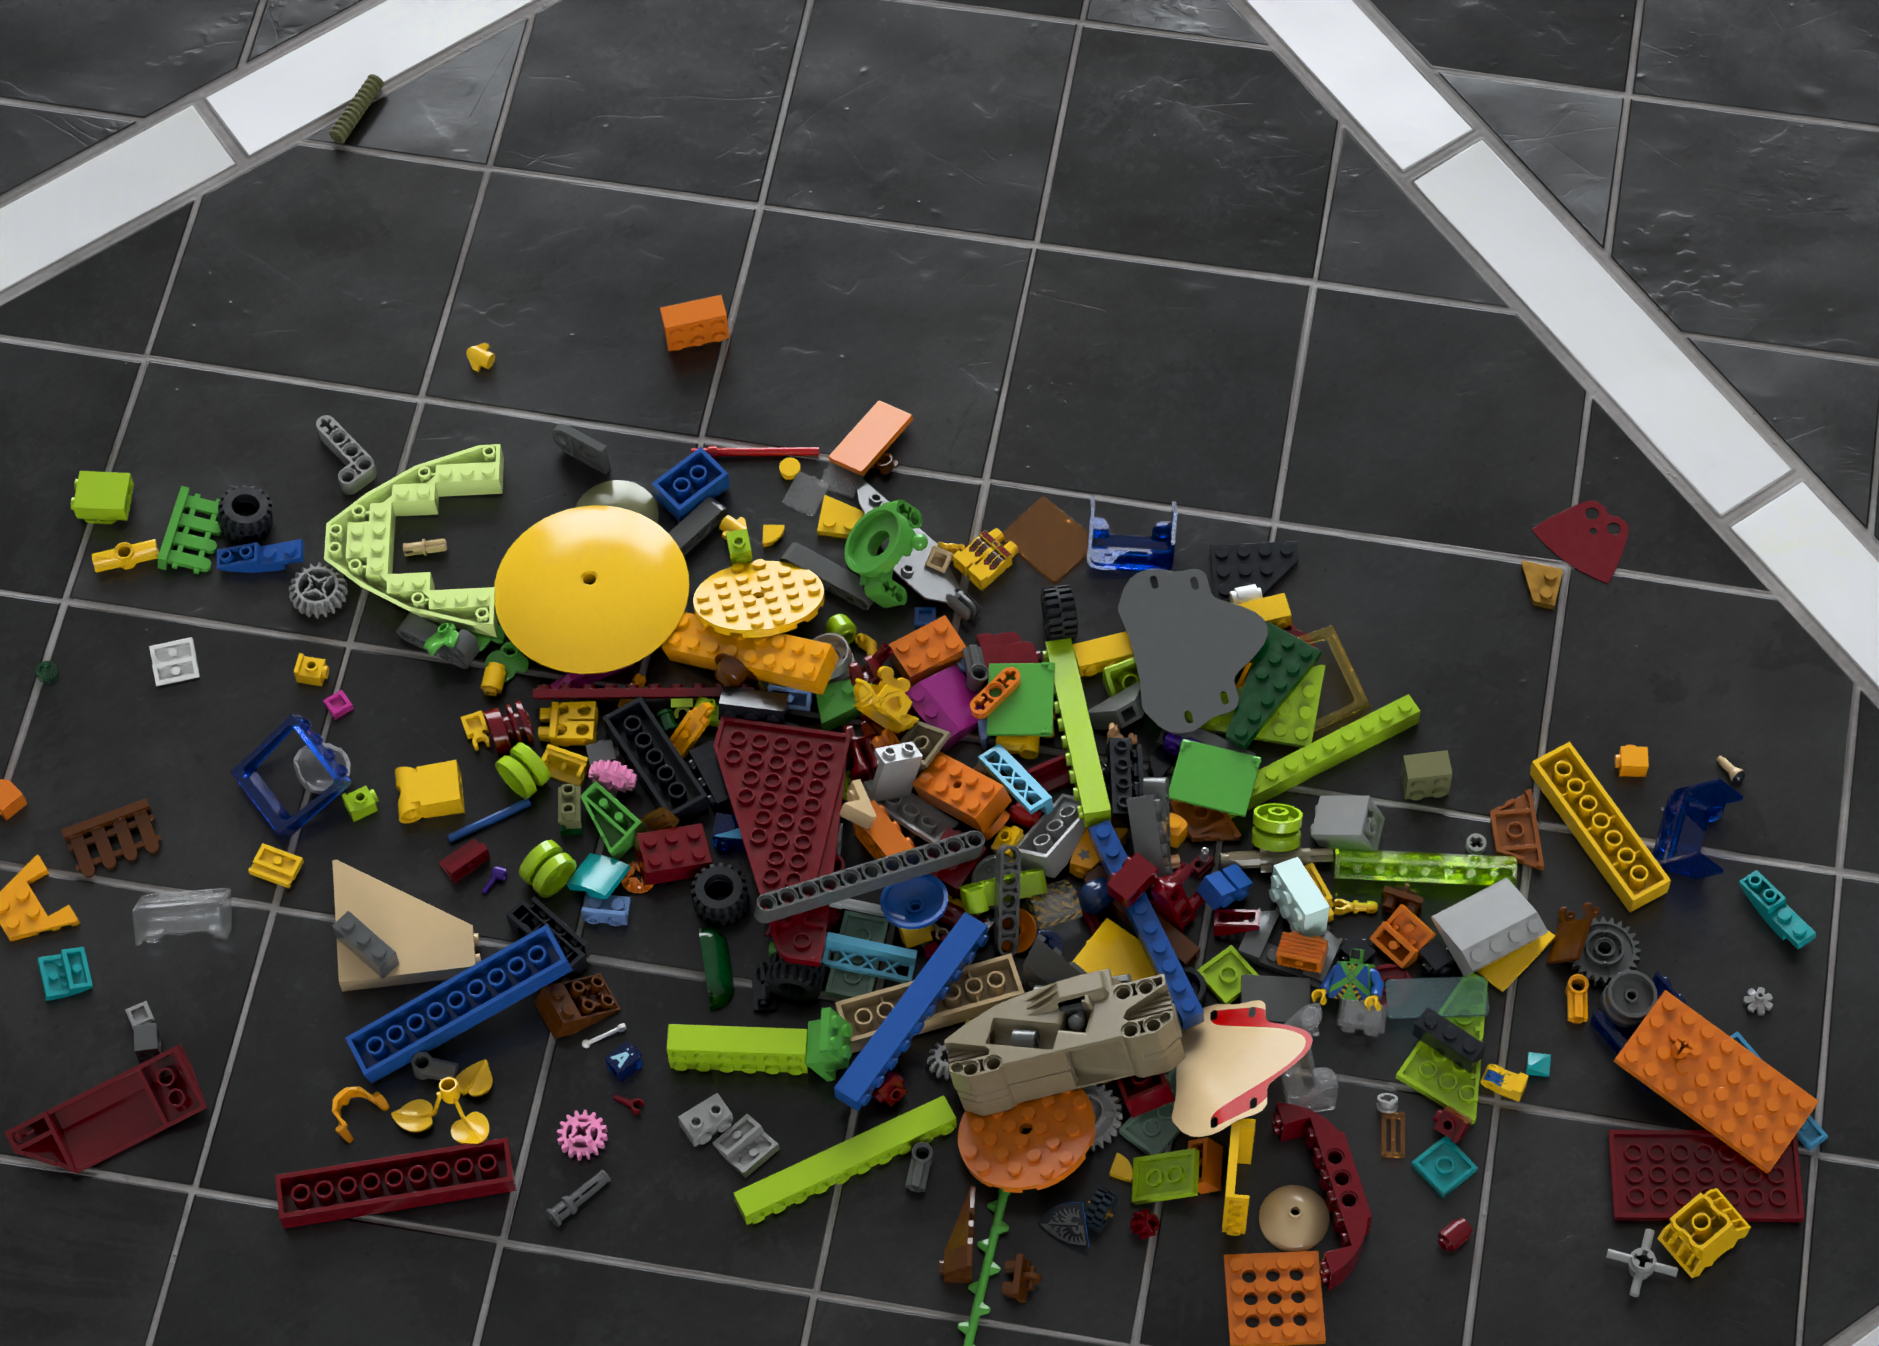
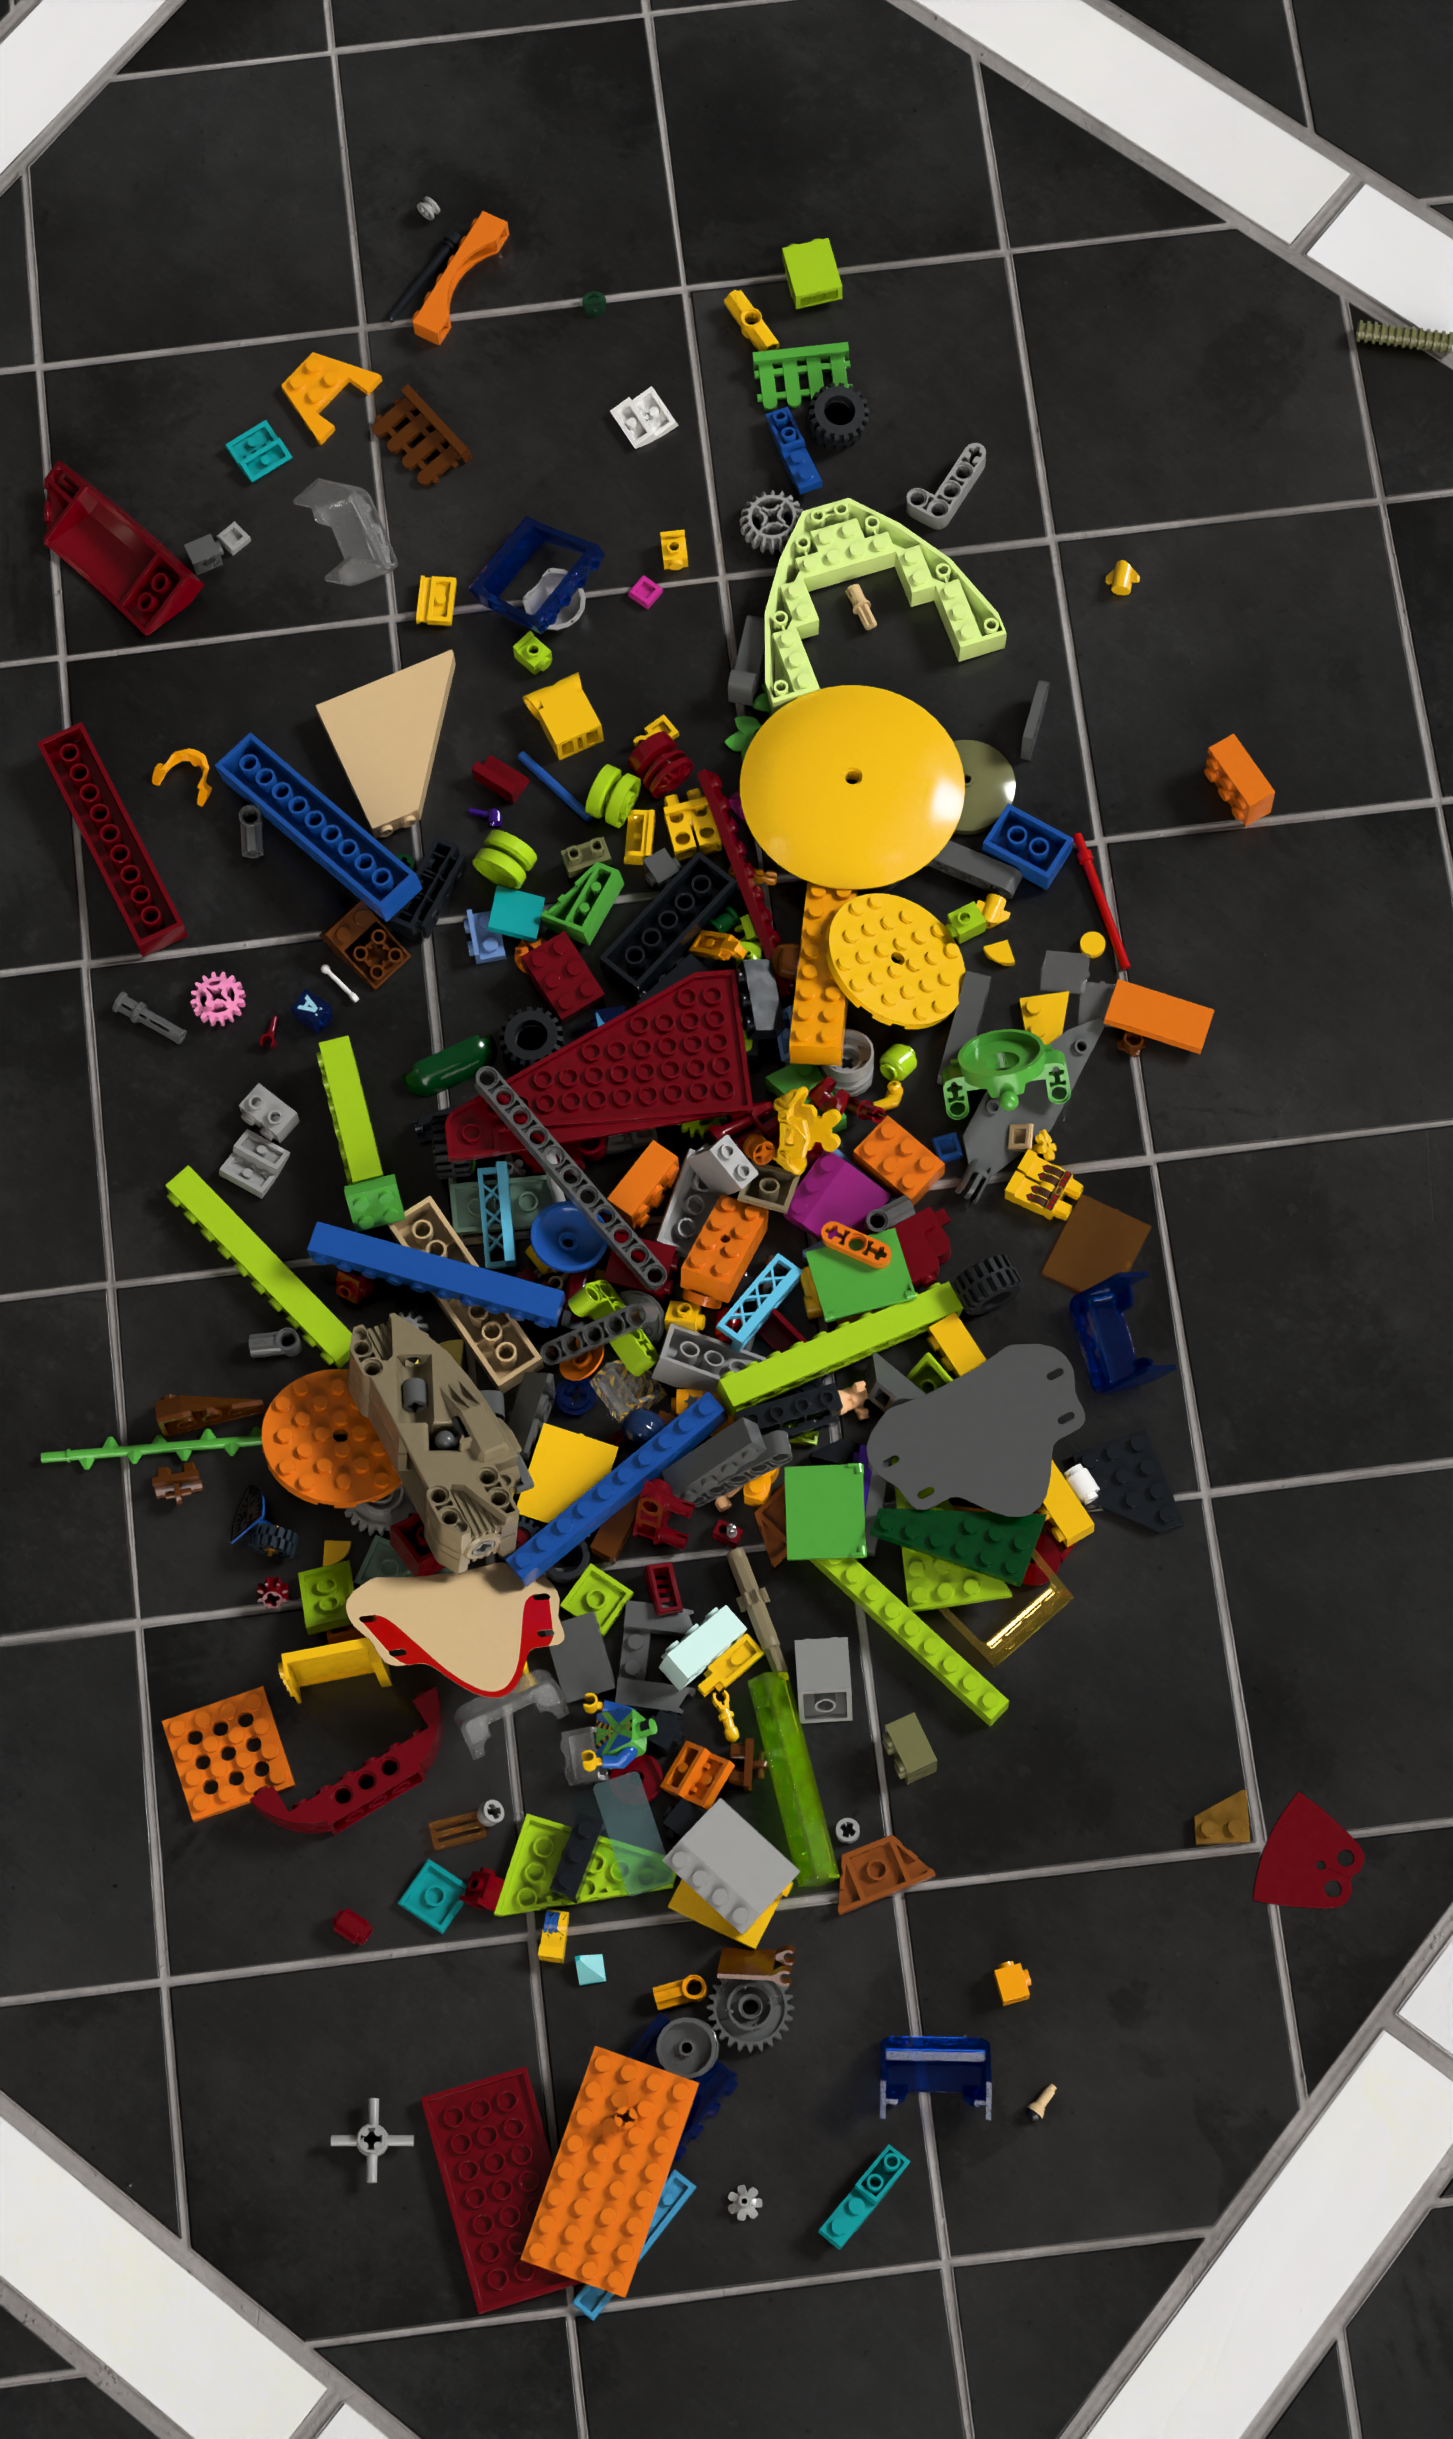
camera: 75 degrees right, 10 degrees up
dark grey brick [332,911,399,979] -> none
yellow plant [391,1059,493,1145] -> none
bright green plate [423,622,459,656] -> none
yellow brick [481,662,507,696] -> none
bright pink gear [588,760,637,793] -> none
clear orange tile [640,807,680,831] -> none
tan slope [839,779,877,829] -> none
dark red brick [1107,852,1158,909] -> none
blue piece [1197,864,1253,910] -> none
lime wheel [1251,803,1303,852] -> none
tan dish [1259,1185,1330,1252] -> none
orange brick [1276,931,1328,974] -> none
yellow brick [1530,742,1671,913] -> none
yellow slope [1657,1188,1751,1278] -> none

